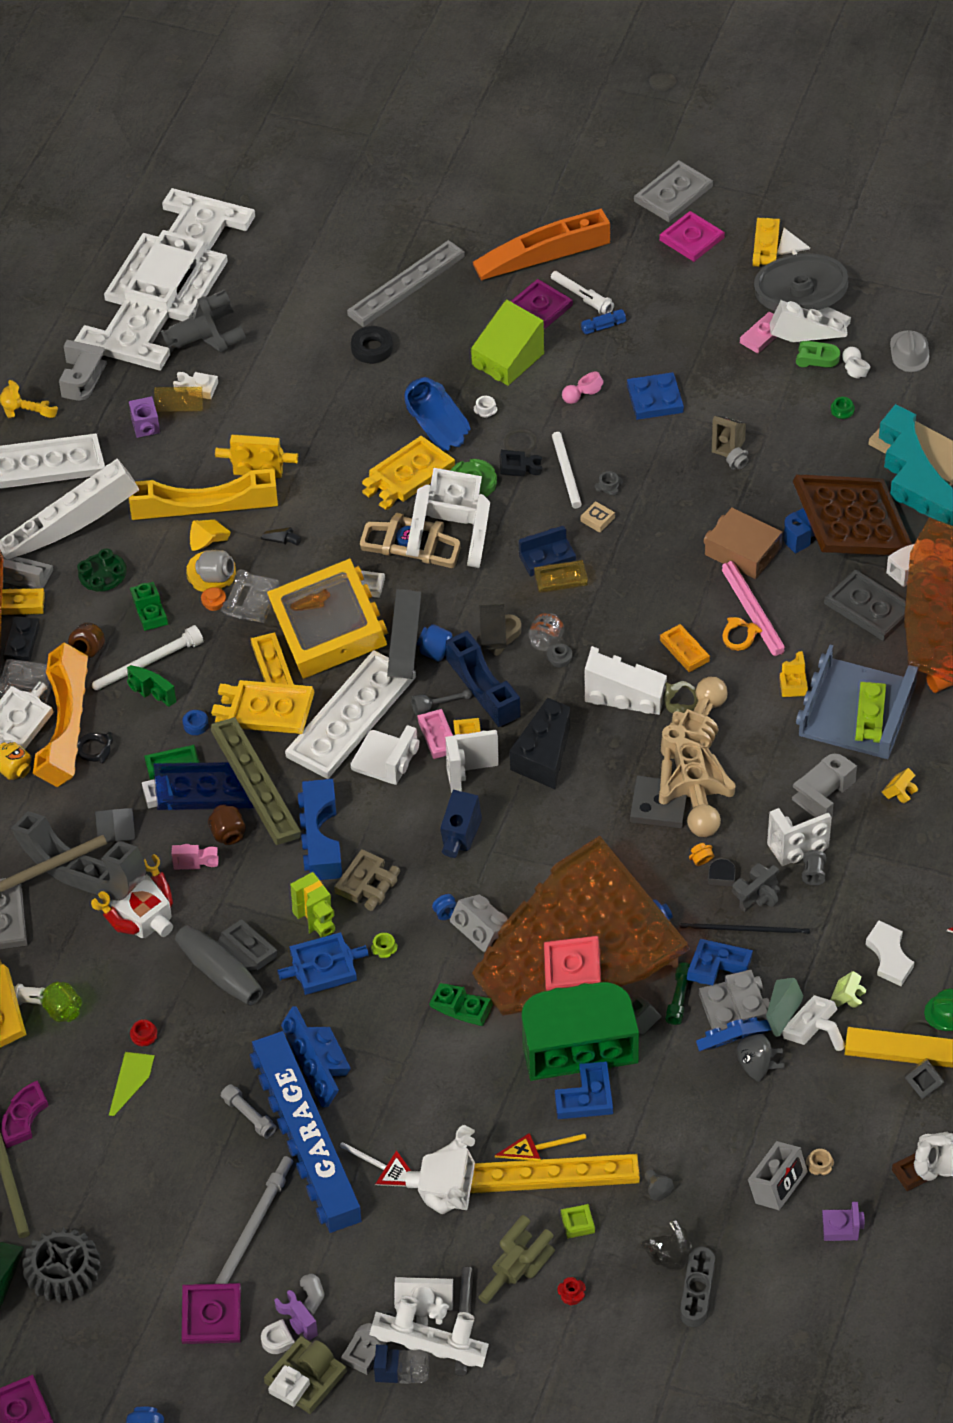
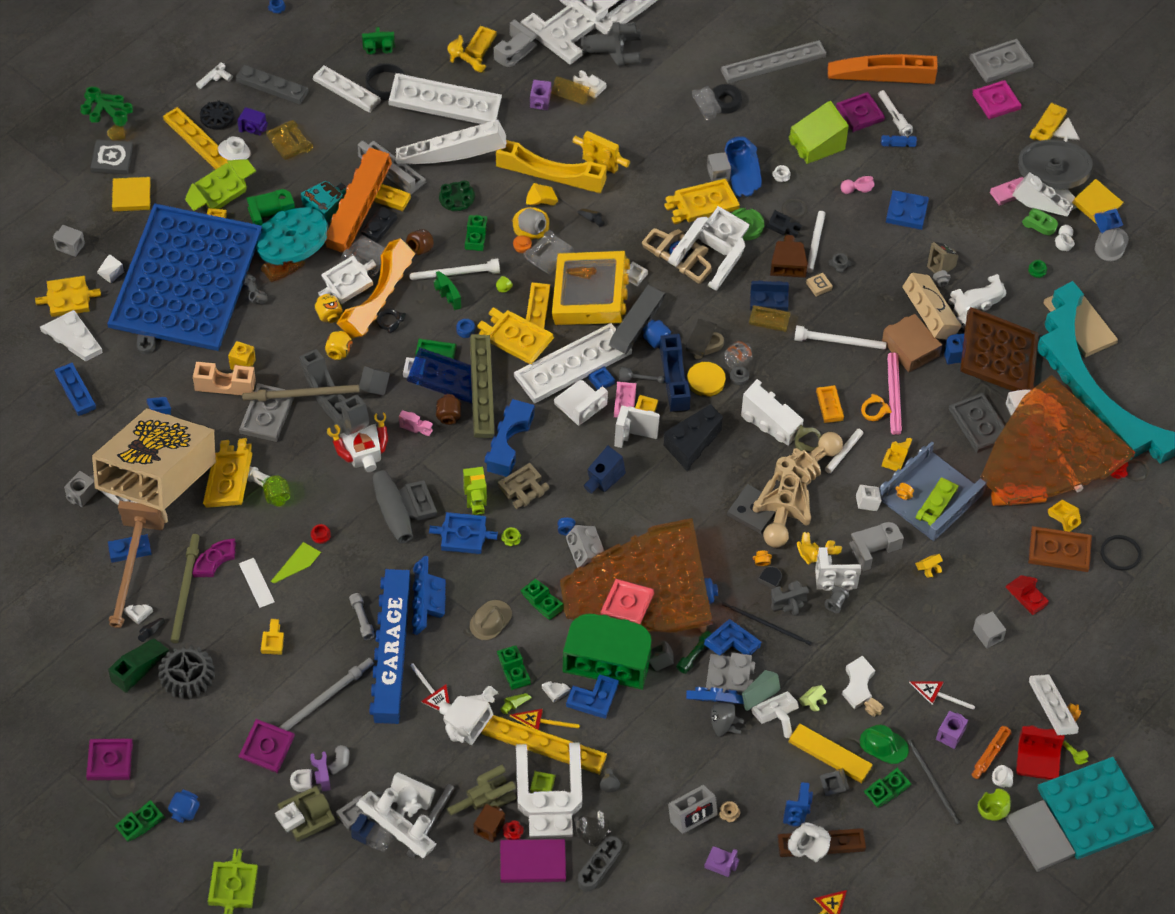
camera: 20 degrees right, 5 degrees up
none -> white sticker [239,558,275,608]
none -> yellow plate [261,619,284,655]
none -> yellow head [325,331,353,360]
none -> yellow plate [465,26,496,59]
none -> dark tan piece [470,600,512,640]
none -> reddish brown brick [474,804,505,843]
none -> lime hinge [496,276,513,293]
none -> green slope [497,645,531,690]
none -> lime bar [500,693,532,714]
none -> magenta tile [500,839,566,883]
none -> white plate [516,742,582,838]
none -> white tile [542,682,571,703]
none -> blue tile [588,366,615,390]
none -> yellow tile [687,362,726,397]
none -> clear hips [692,86,721,120]
none -> light grey brick [707,152,731,182]
none -> reddish brown torso [770,235,807,278]
none -> blue bracket [783,782,813,826]
none -> white piece [794,326,887,350]
none -> yellow piece [797,532,842,565]
none -> white bar [825,429,863,473]
none -> white slope [856,485,881,511]
none -> tan plate [864,698,884,717]
none -> light orange plate [895,483,914,500]
none -> tan brick [902,273,961,339]
none -> white animal [948,274,1006,331]
none -> yellow tile [1072,179,1123,224]
none -> blue tile [1094,208,1123,233]

